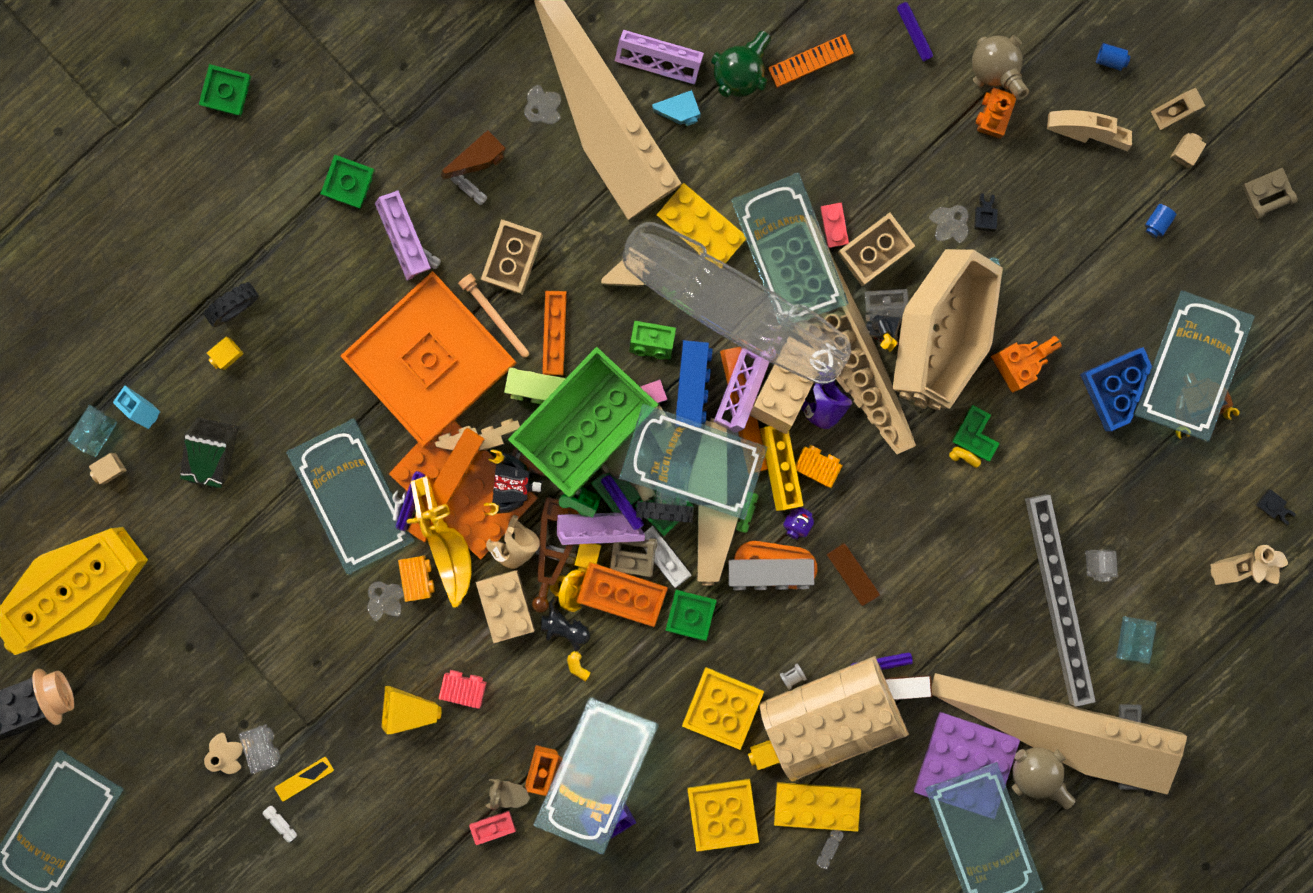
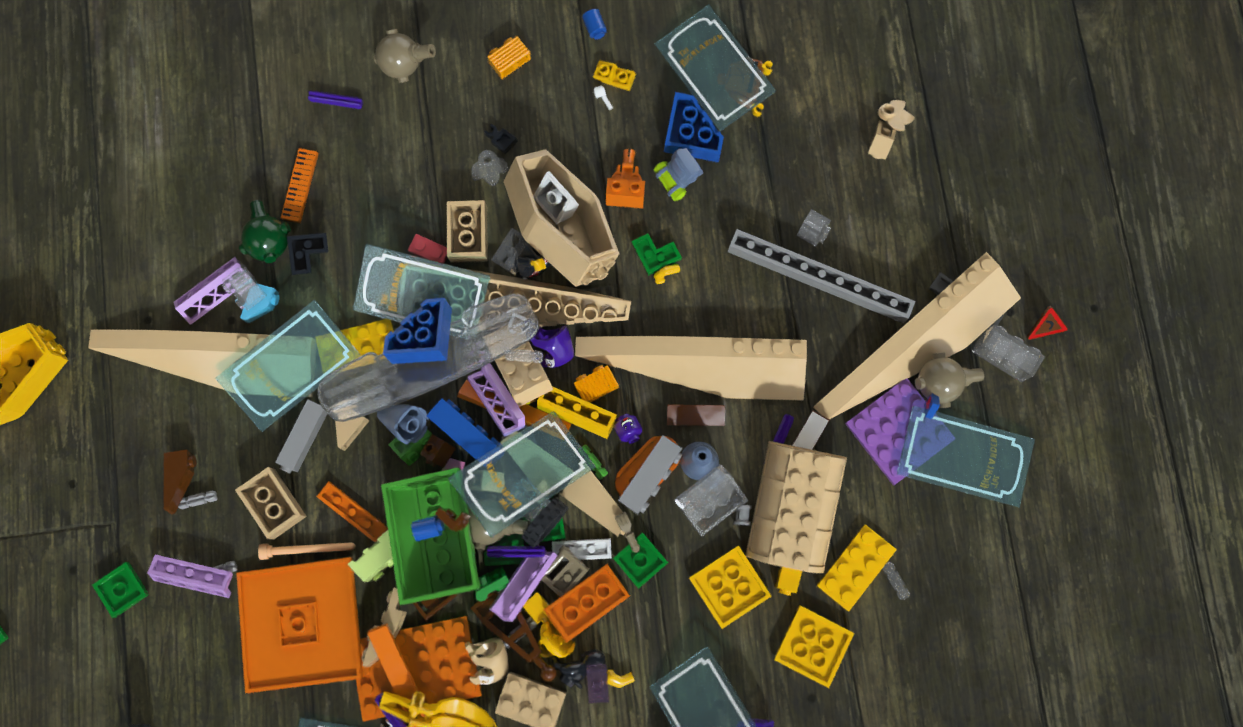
camera: 50 degrees left, 10 degrees down
torso [484,450,542,516] -> none
clear plate [524,85,561,124] -> none
orange brick [975,87,1016,139] -> none
tan slope [1047,110,1132,151] -> none
clear light blue bracket [1116,616,1156,664] -> none
black plate [1255,489,1296,525] -> none
none -> clear light blue piece [215,300,360,432]
none -> clear brick [222,264,267,311]
none -> light grey brick [275,399,329,473]
none -> black brick [287,233,329,275]
none -> sand blue cone [377,403,428,444]
none -> blue brick [383,298,452,364]
none -> blue brick [411,515,445,541]
none -> reddish brown brick [420,434,456,468]
none -> reddish brown bracket [435,508,471,532]
none -> light orange brick [487,36,531,79]
none -> clear axle [504,349,543,363]
none -> white slope [533,171,579,224]
none -> tan wedge [575,336,807,401]
none -> clear purple plate [586,664,609,703]
none -> yellow slope [593,60,636,91]
none -> white hand [594,86,613,110]
none -> dark tan piece [614,512,640,553]
none -> sand blue piece [654,148,703,201]
none -> clear brick [674,464,748,537]
none -> sand blue cone [680,442,719,480]
none -> blue tile [924,393,940,419]
none -> clear brick [972,325,1045,382]
none -> piece [1027,306,1068,340]

